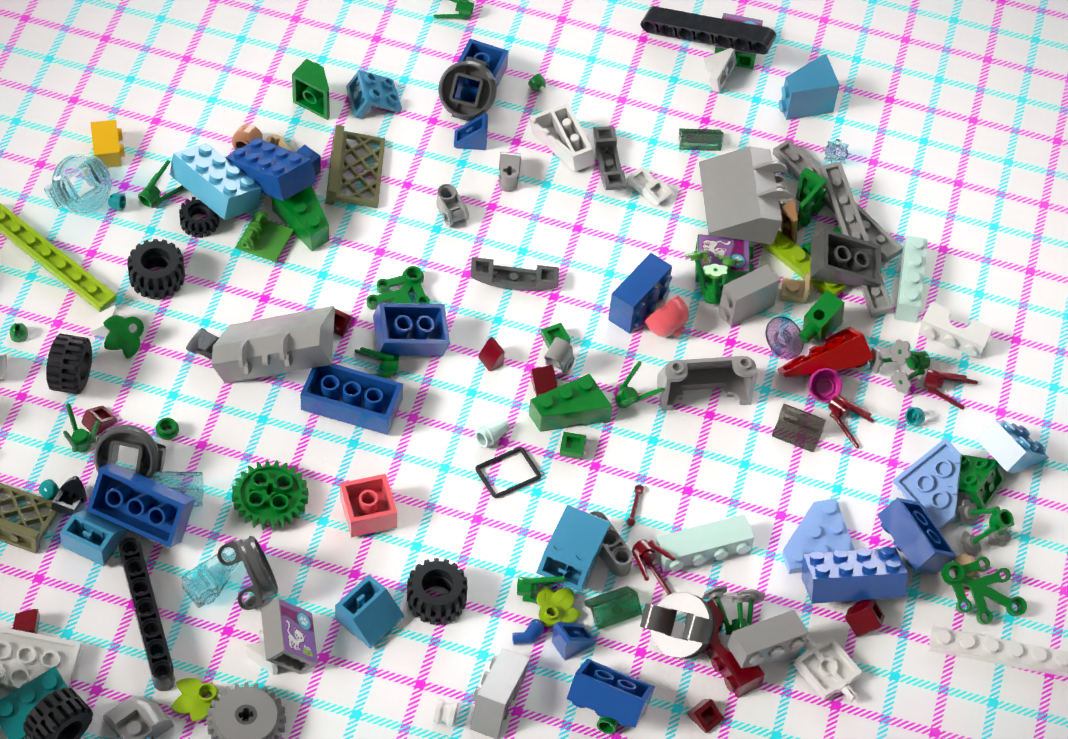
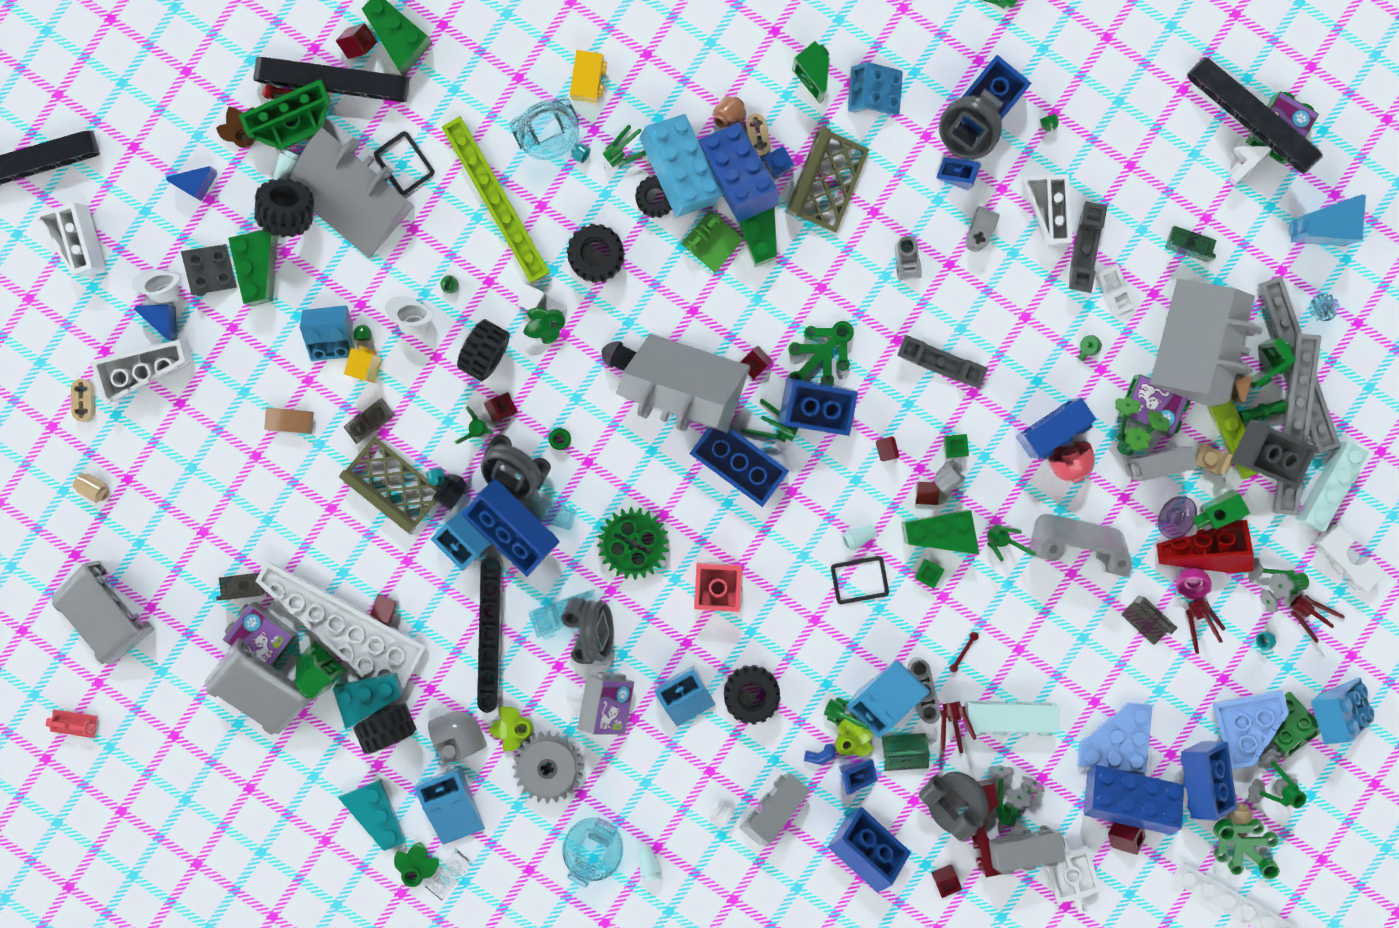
camera: 25 degrees right, 35 degrees up
none -> green piece [1078,335,1102,361]

